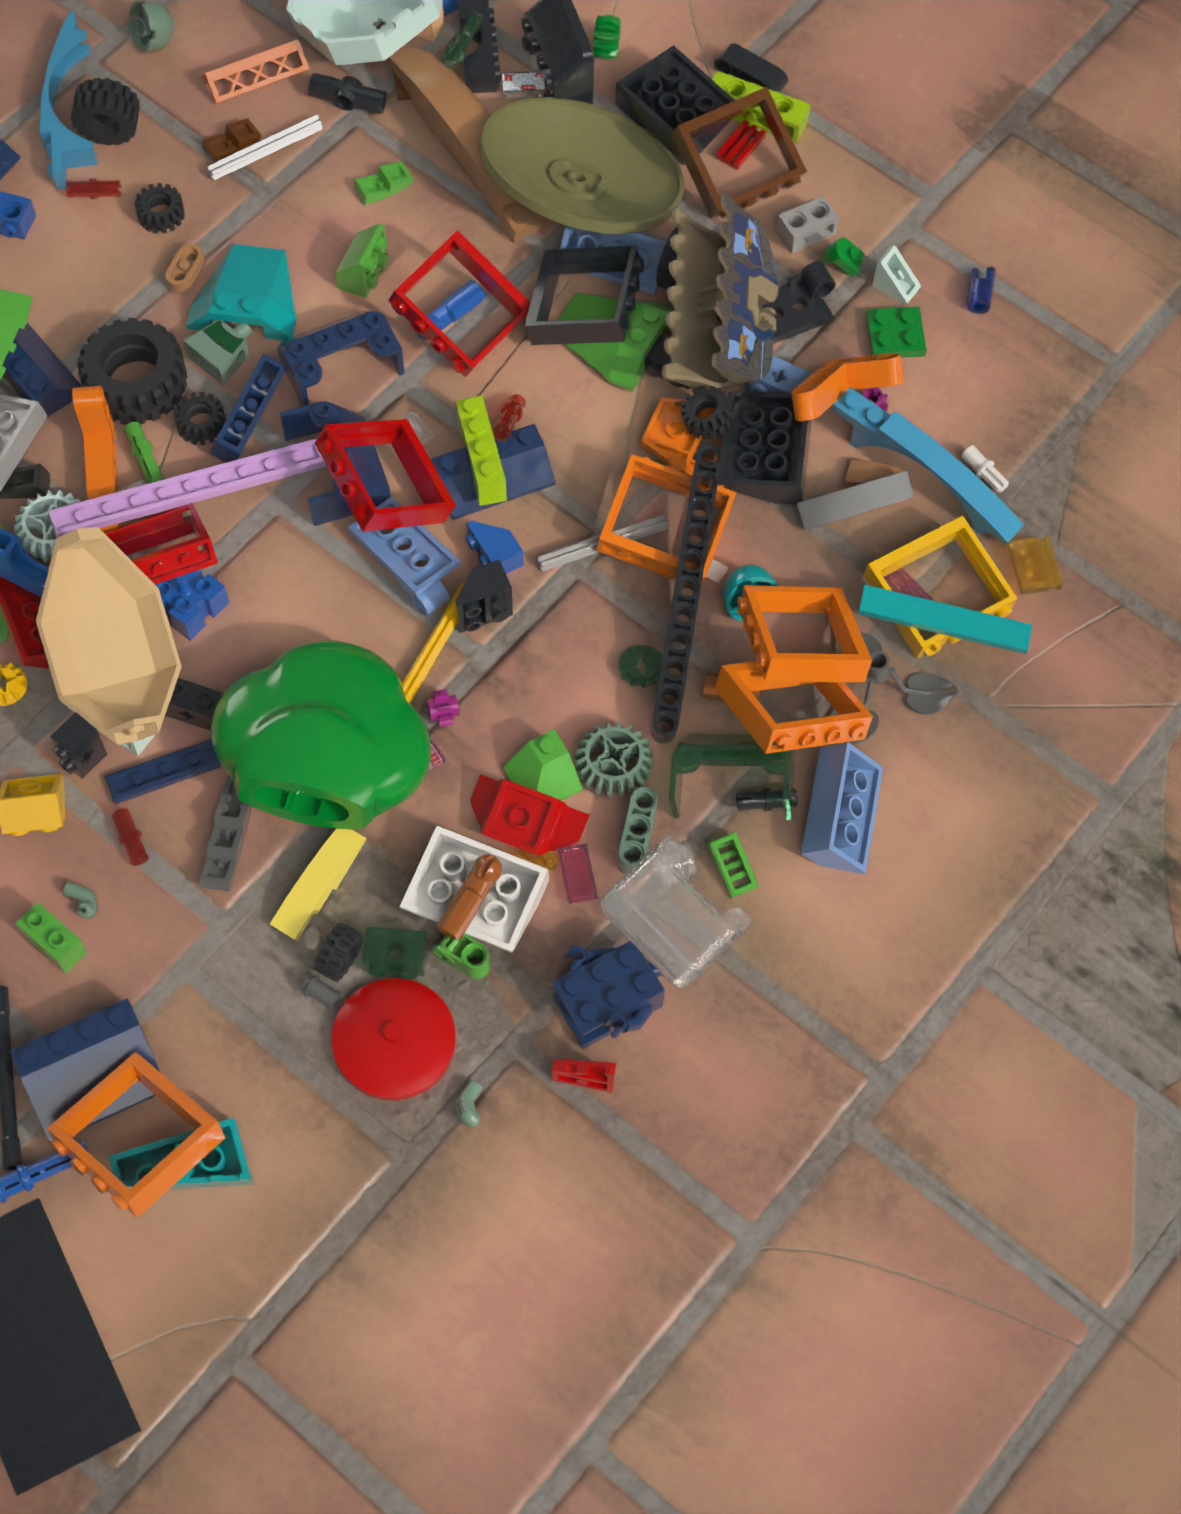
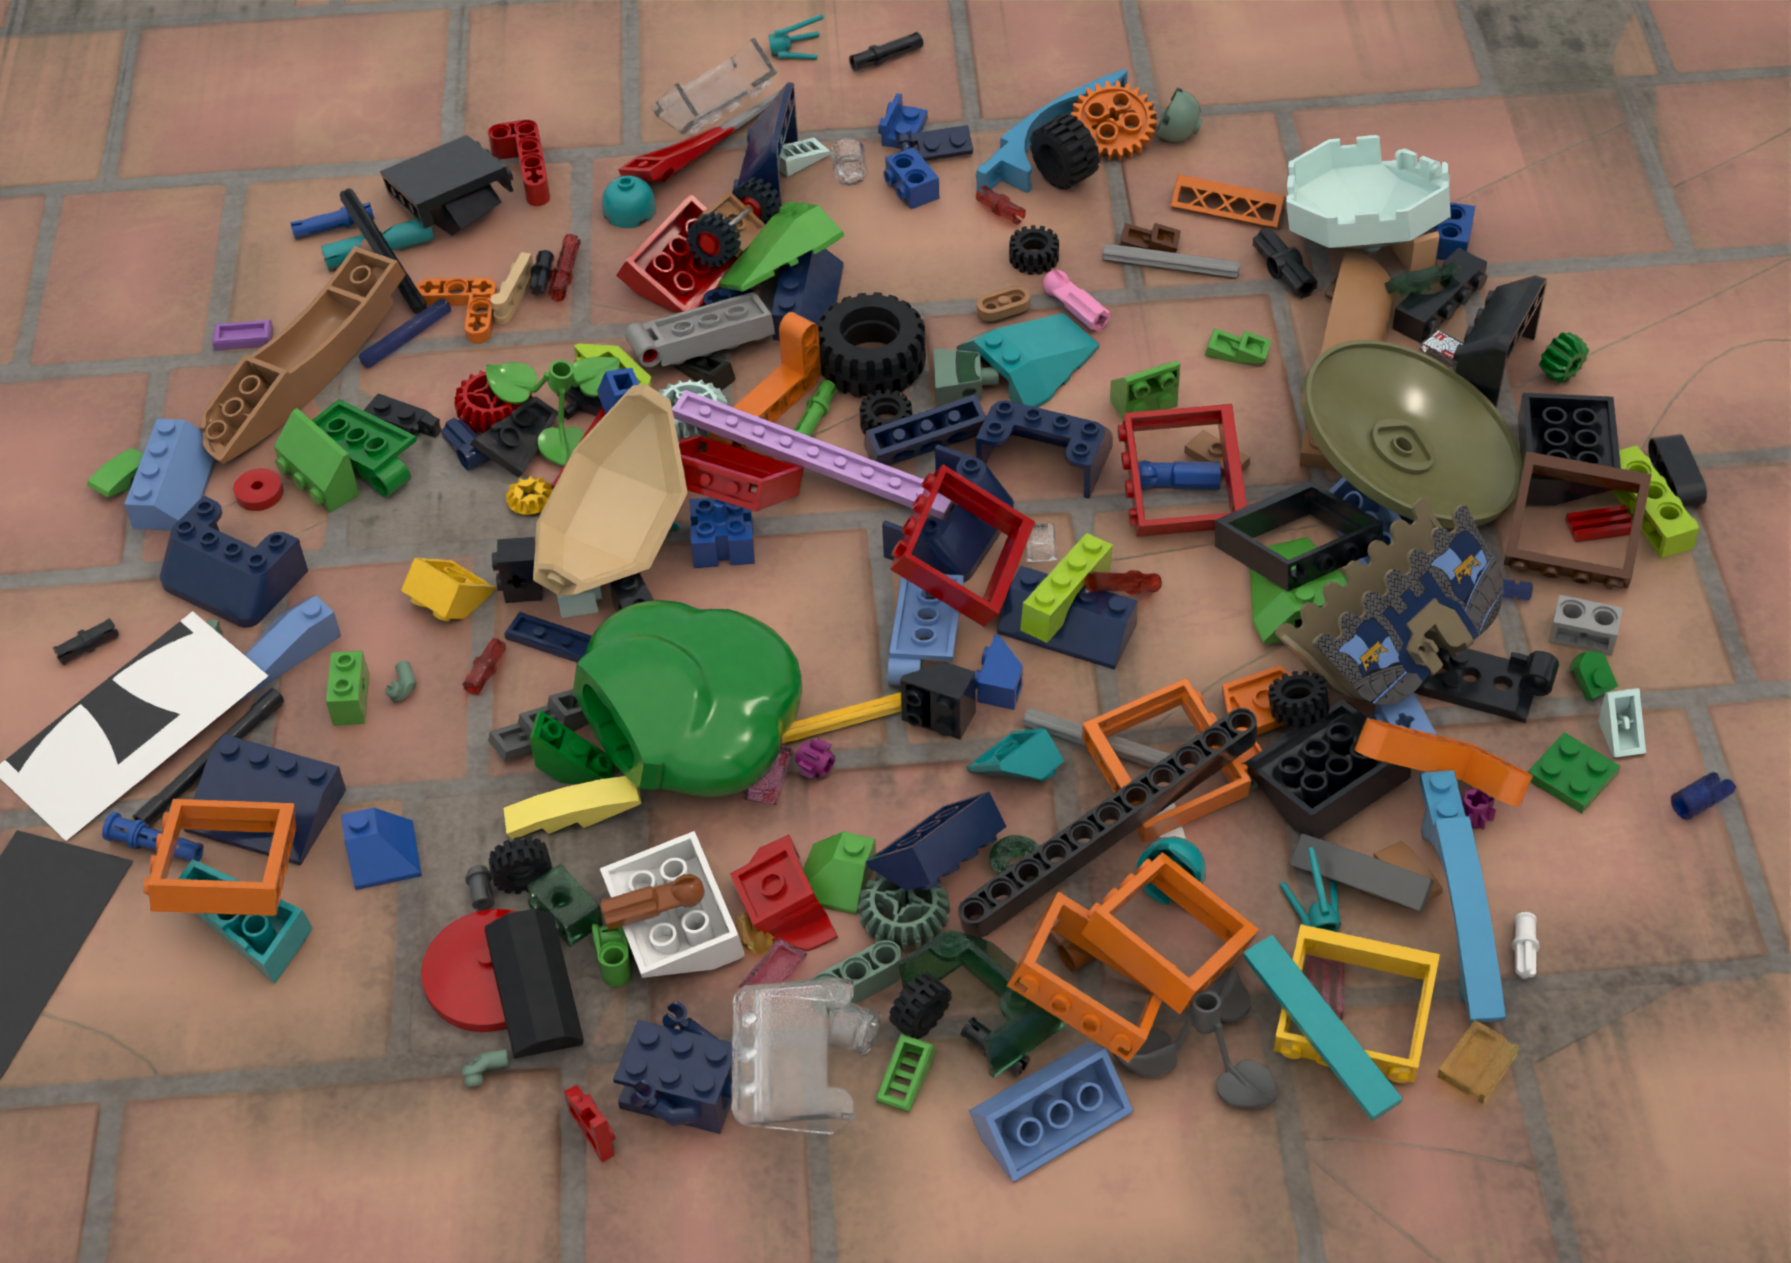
camera: 50 degrees right, 15 degrees down
none -> blue slope [341,808,422,890]
none -> black piece [484,909,584,1059]
none -> green slope [529,711,615,785]
none -> dark blue slope [866,791,1007,891]
none -> black tyre [889,972,952,1039]
none -> teal slope [966,728,1064,782]
none -> bright pink piece [1043,269,1111,332]
none -> orange gear [1071,80,1157,162]
none -> medium nougat plate [1184,430,1250,477]
none -> teal plant [1280,847,1341,932]

